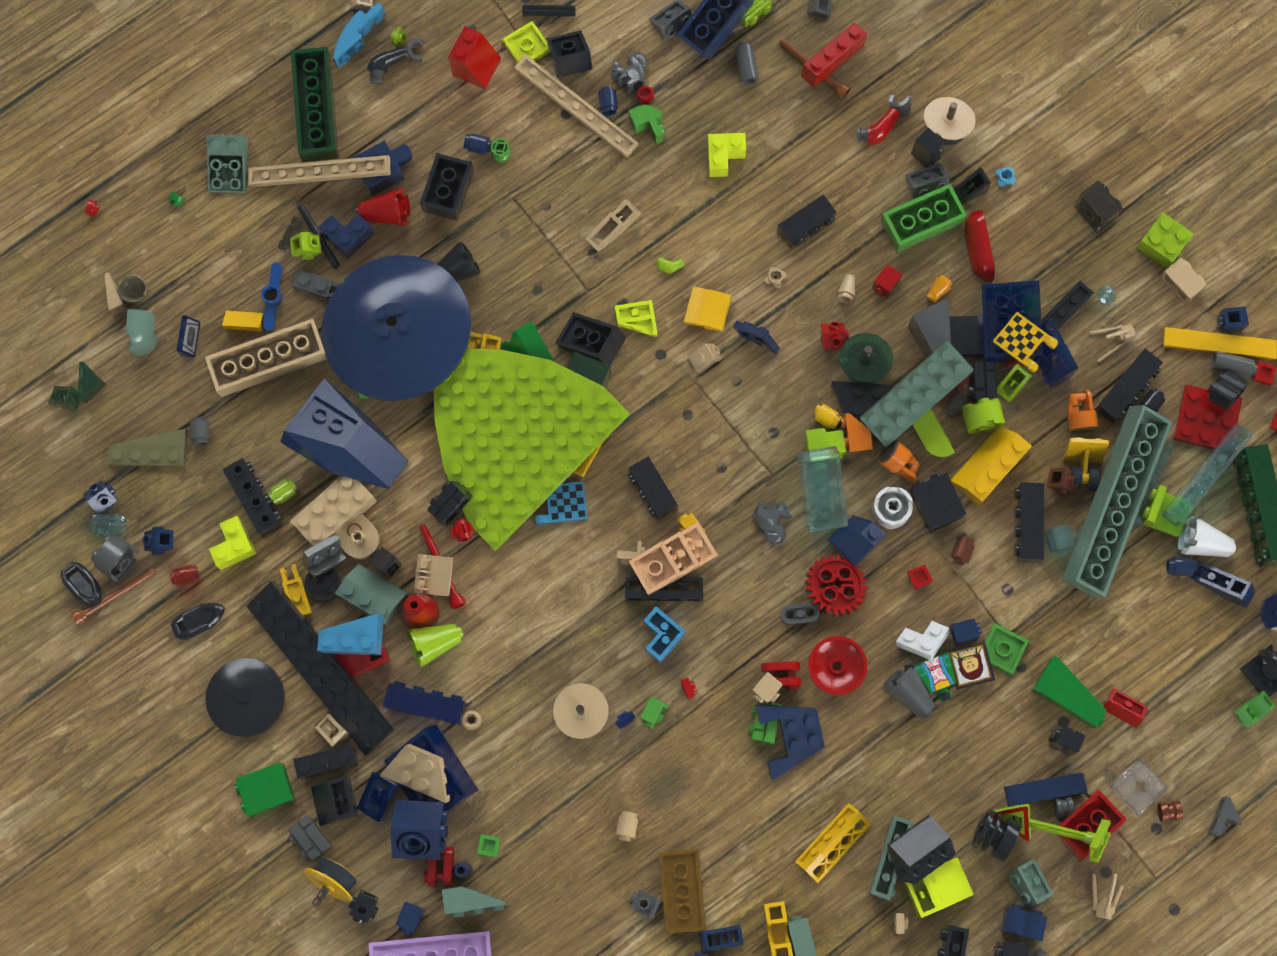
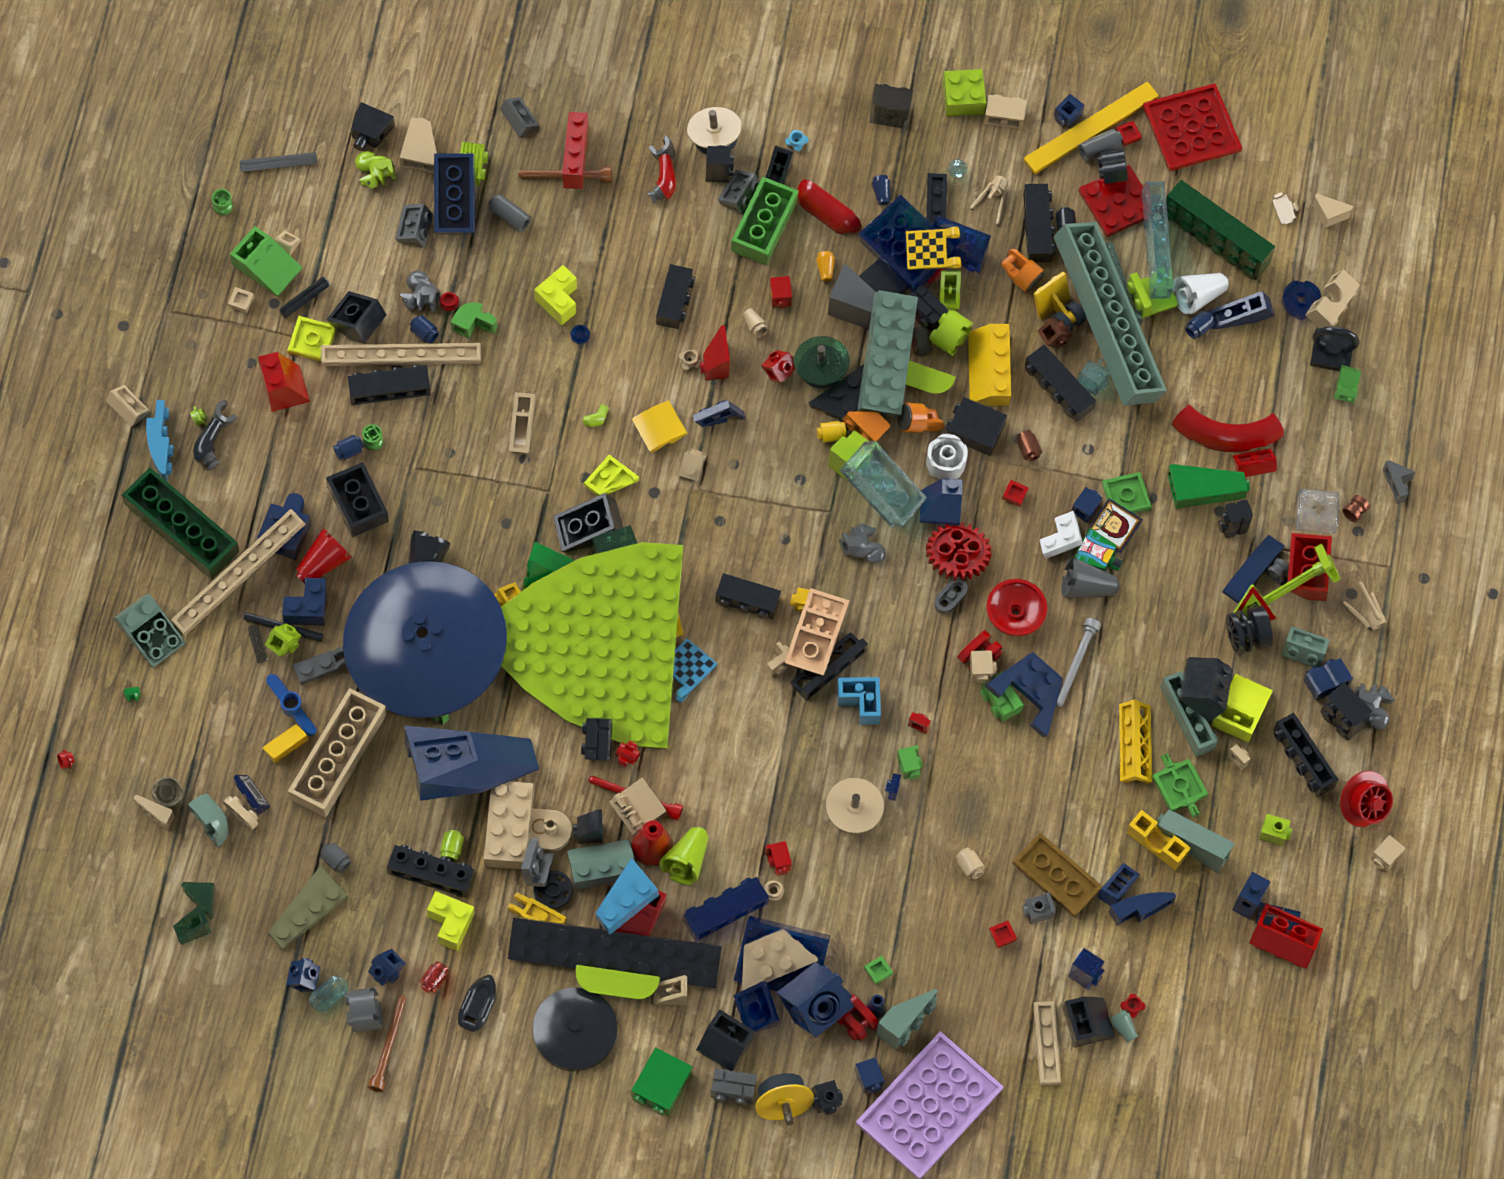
camera: 50 degrees left, 10 degrees down
black piece [60,562,102,606] -> none
black brick [293,744,359,780] -> none
none -> tan plate [223,796,258,830]
none -> black brick [347,365,431,406]
none -> clear blue plate [570,325,590,344]
none -> lime brick [576,965,660,999]
none -> red slope [700,325,730,381]
none -> red brick [765,841,792,876]
none -> dark blue cone [871,175,890,205]
none -> red plate [989,920,1017,949]
none -> light grey piece [1056,618,1101,707]
none -> bright green plate [1152,753,1208,818]
none -> red brick [1172,404,1284,452]

